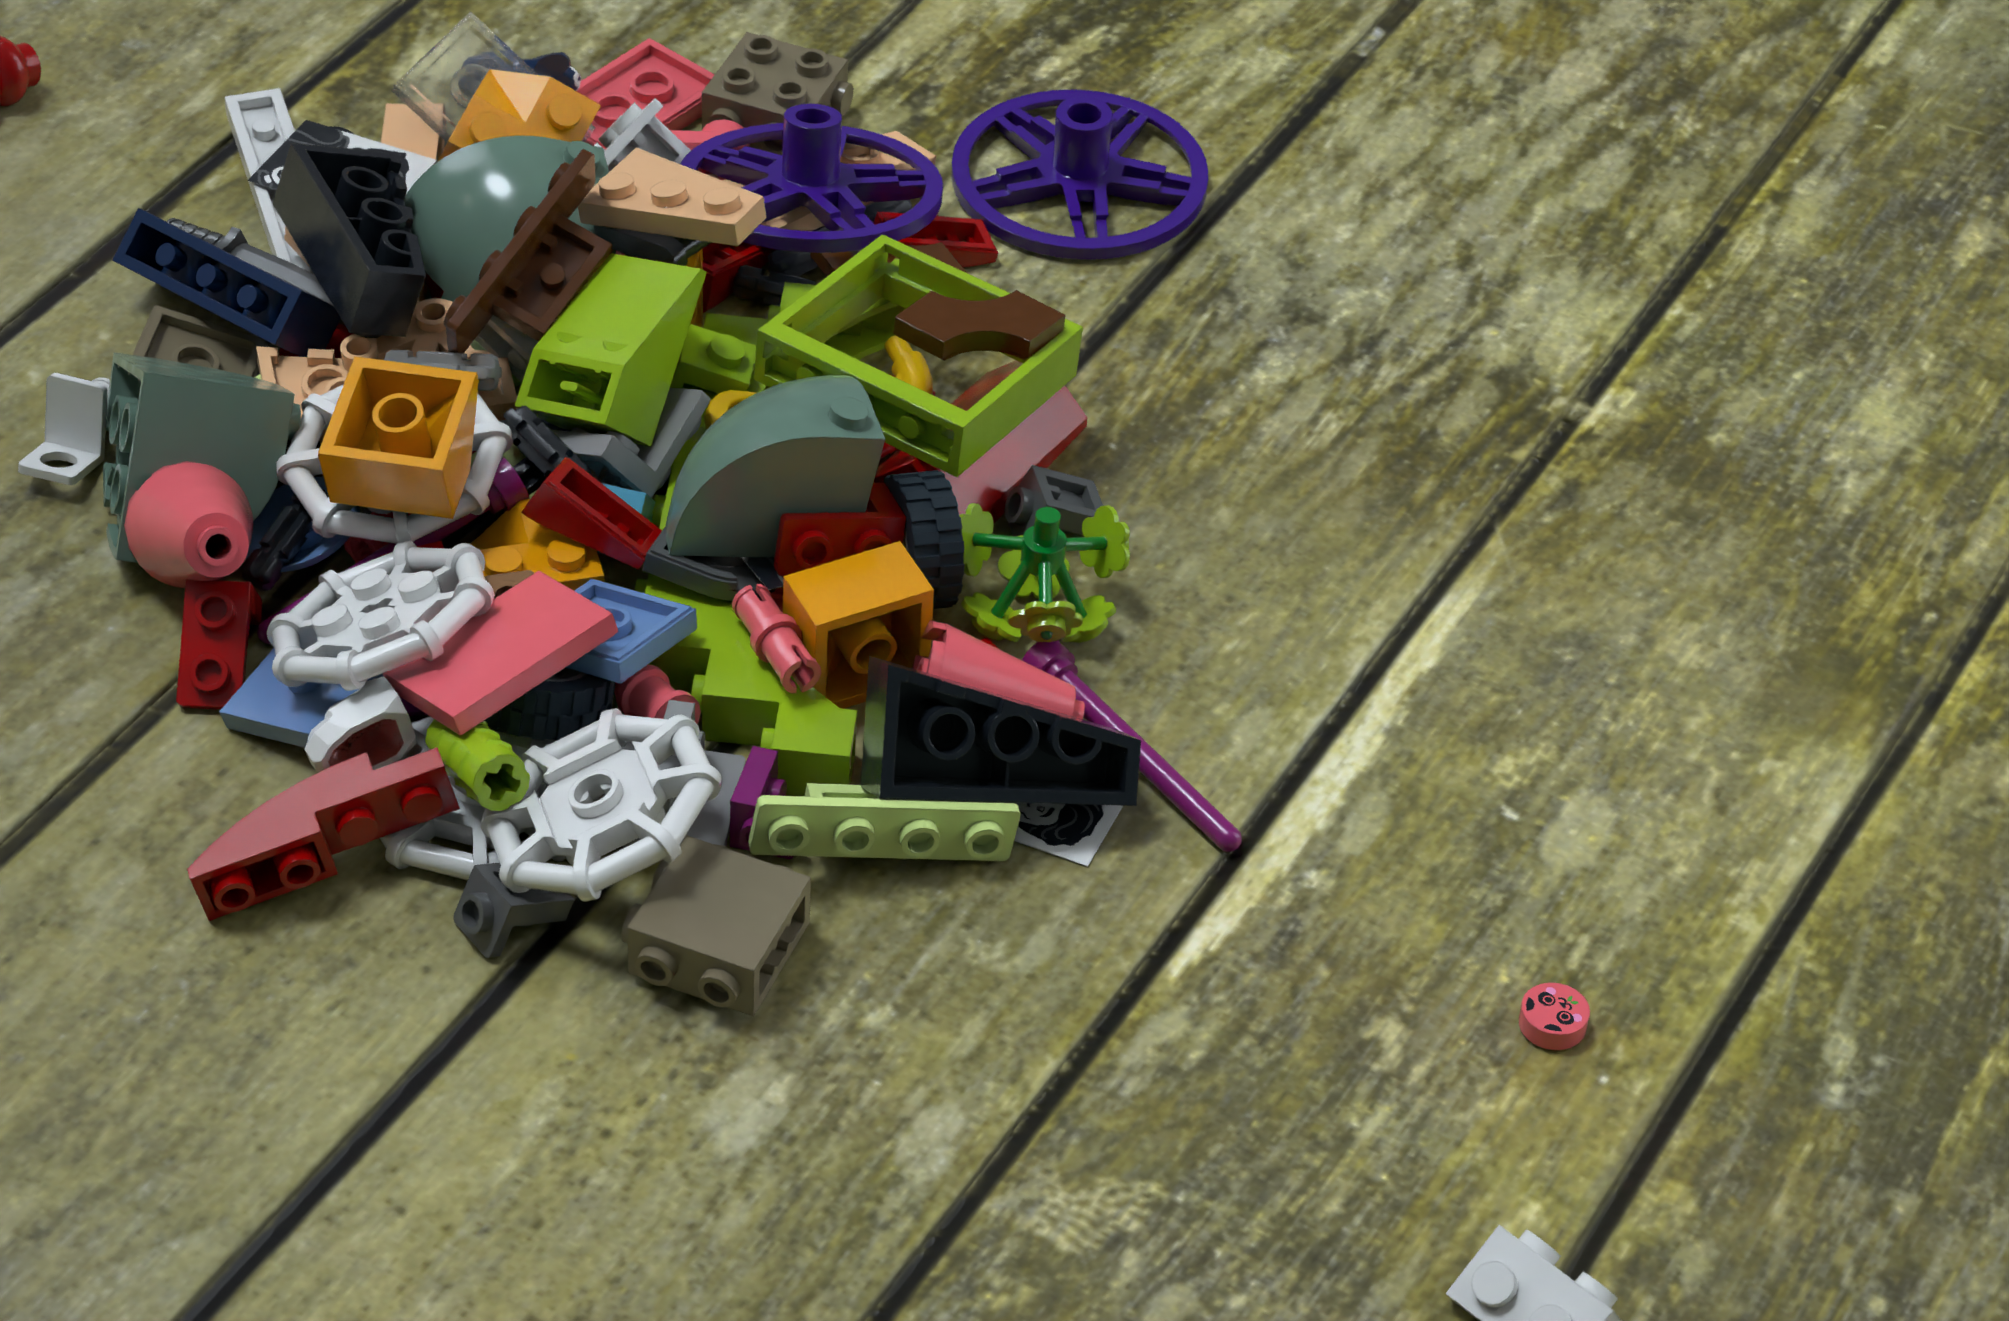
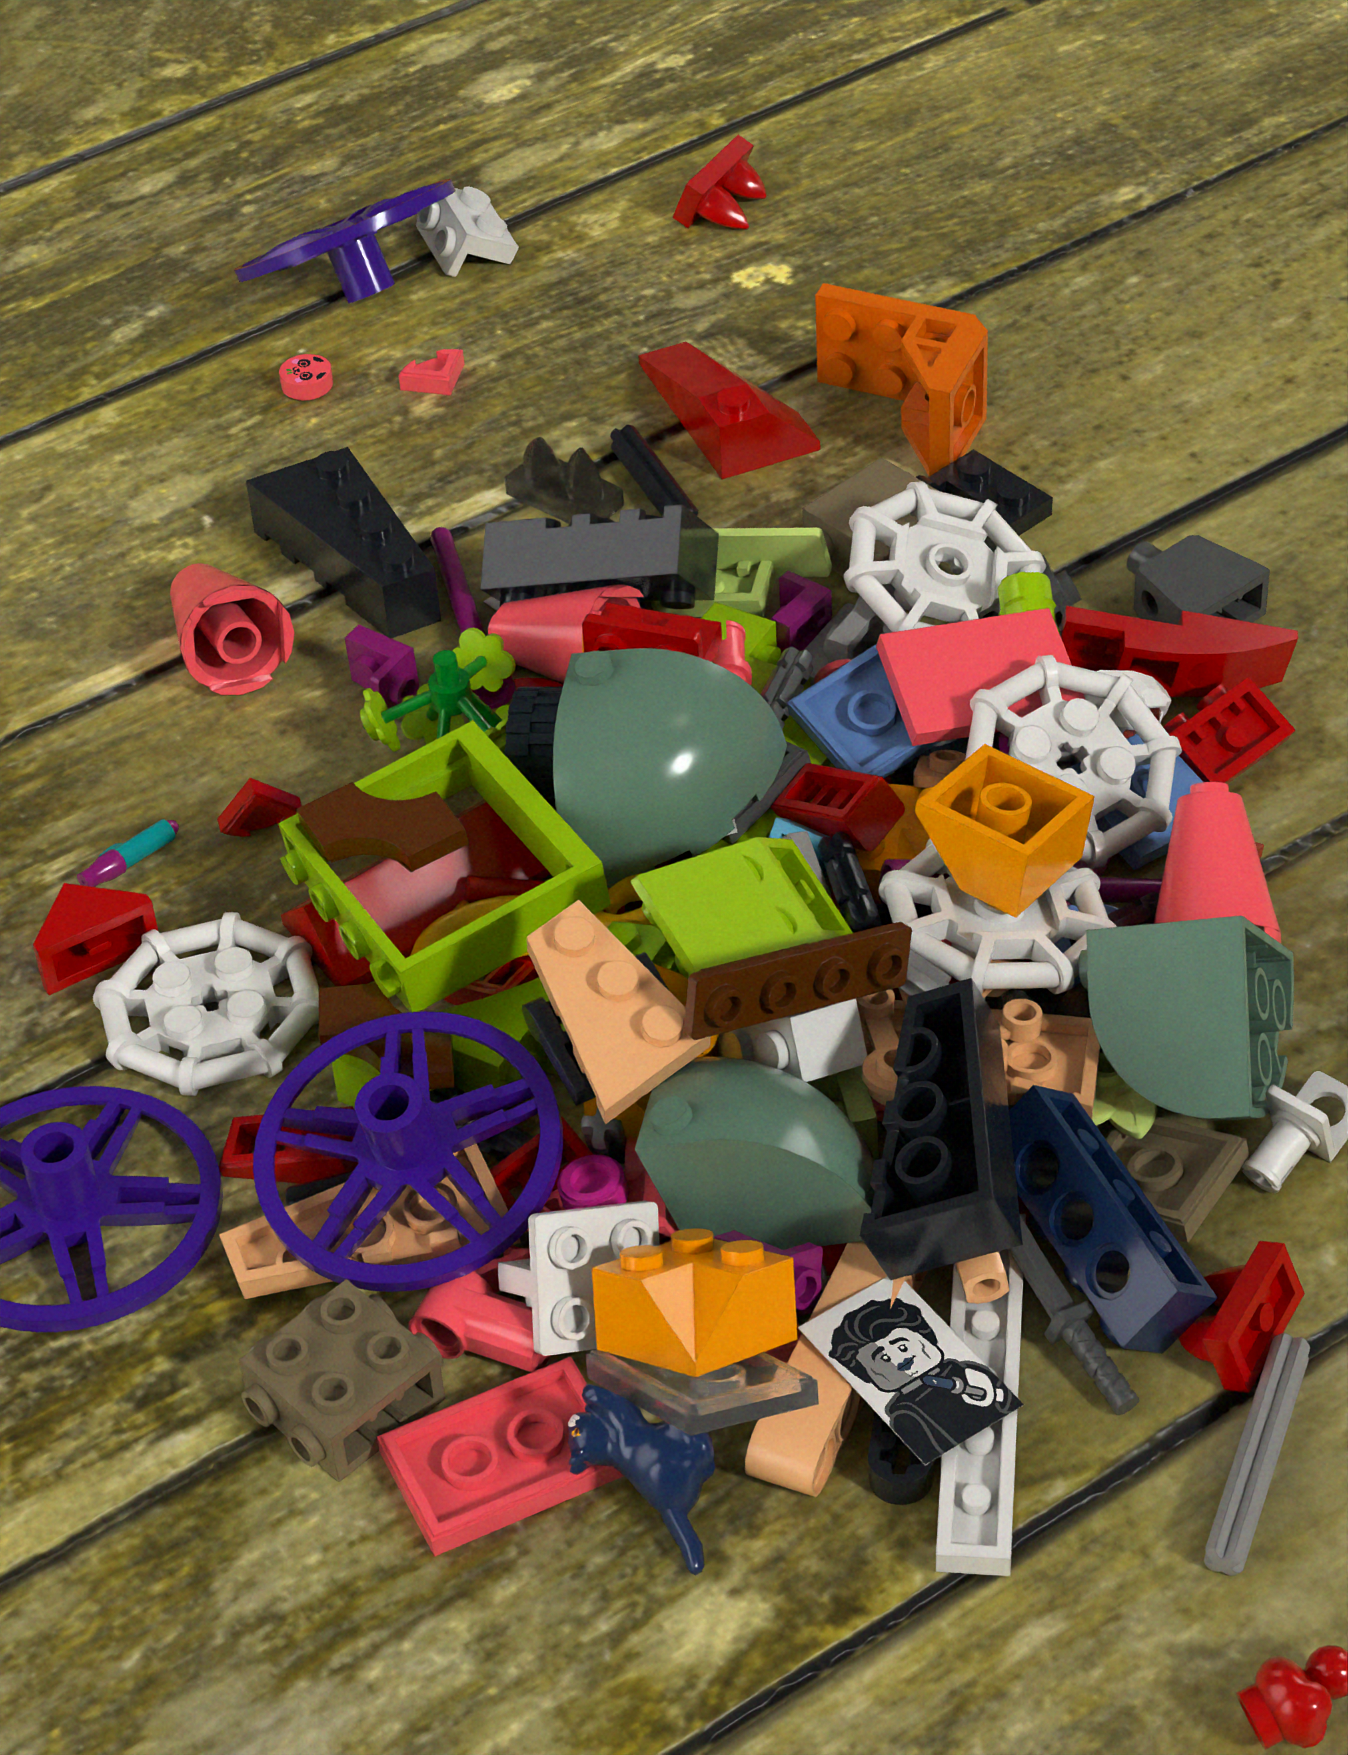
camera: 150 degrees left, 0 degrees up
none -> red slope [33,883,159,995]
none -> piece [77,819,179,887]
none -> white plate [93,912,319,1096]
none -> coral cone [170,563,295,695]
none -> red tile [217,778,302,837]
none -> dark purple wheel [234,179,456,303]
none -> black wedge [246,447,441,638]
none -> magenta bracket [344,624,419,709]
none -> coral tile [398,349,465,395]
none -> clear smoke tile [504,437,624,524]
none -> red bracket [582,603,722,662]
none -> black axle [610,424,699,517]
none -> red wedge [638,341,820,480]
none -> dark grey axle [760,647,813,729]
none -> orange bracket [815,283,988,477]
none -> black plate [916,449,1053,552]
none -> dark grey torso [1127,535,1270,625]
none -> red bracket [1163,677,1296,784]
none -> red tile [1178,1241,1305,1393]
none -> light grey axle [1204,1333,1310,1576]

